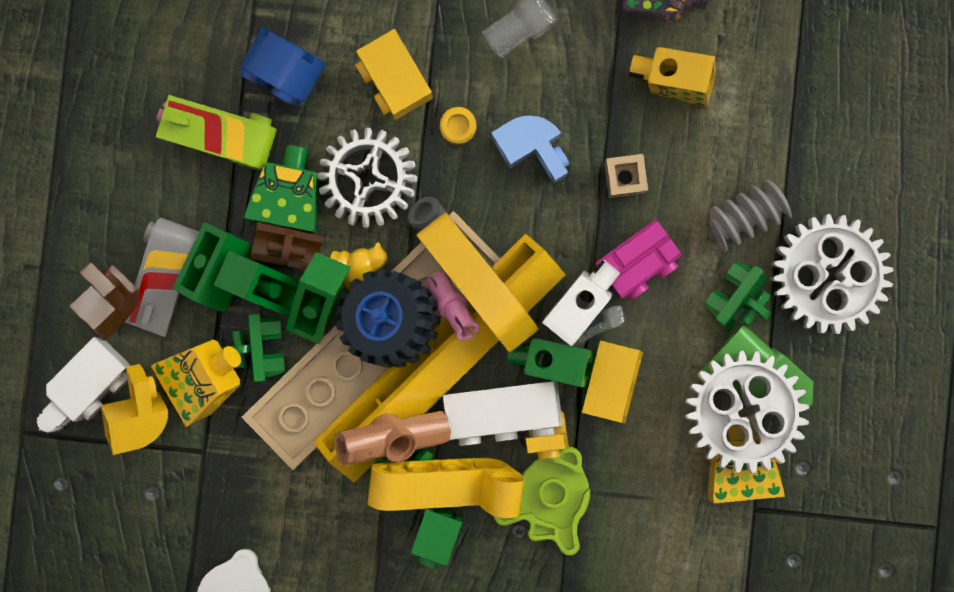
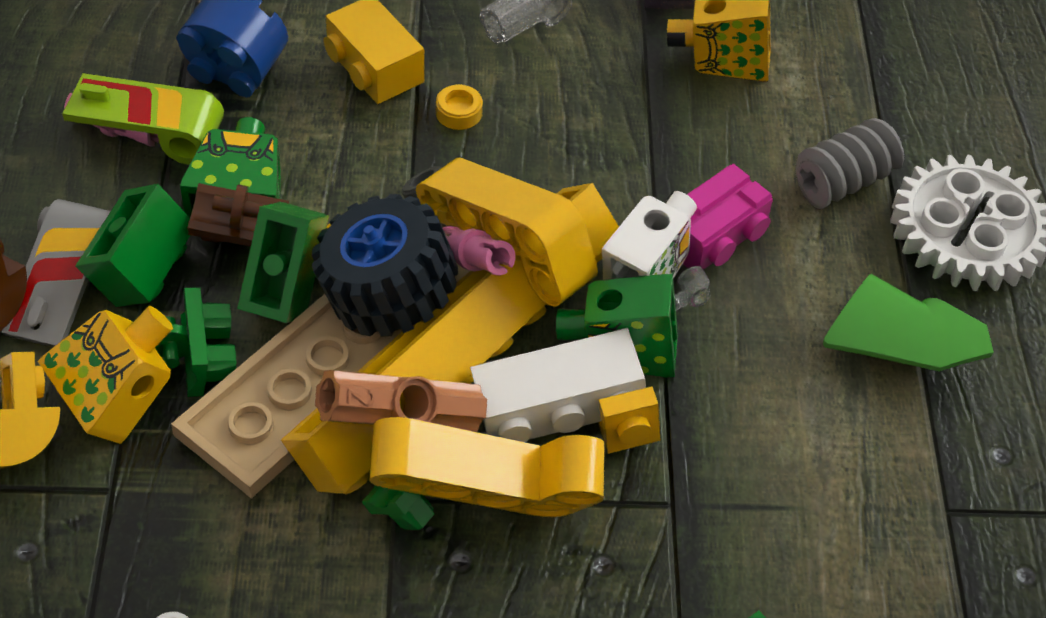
camera: 10 degrees left, 35 degrees down
green brick [214,251,299,317] -> none
white gear [317,128,417,228] -> none
green brick [411,508,463,569] -> none
light blue brick [491,116,569,184] -> none
lime tile [493,446,590,555] -> none
yellow hinge [582,341,643,423] -> none
tan plate [604,154,648,198] -> none
white gear [685,351,809,474] -> none
green hips [704,262,771,333] -> none
yellow torso [708,416,785,503] -> none

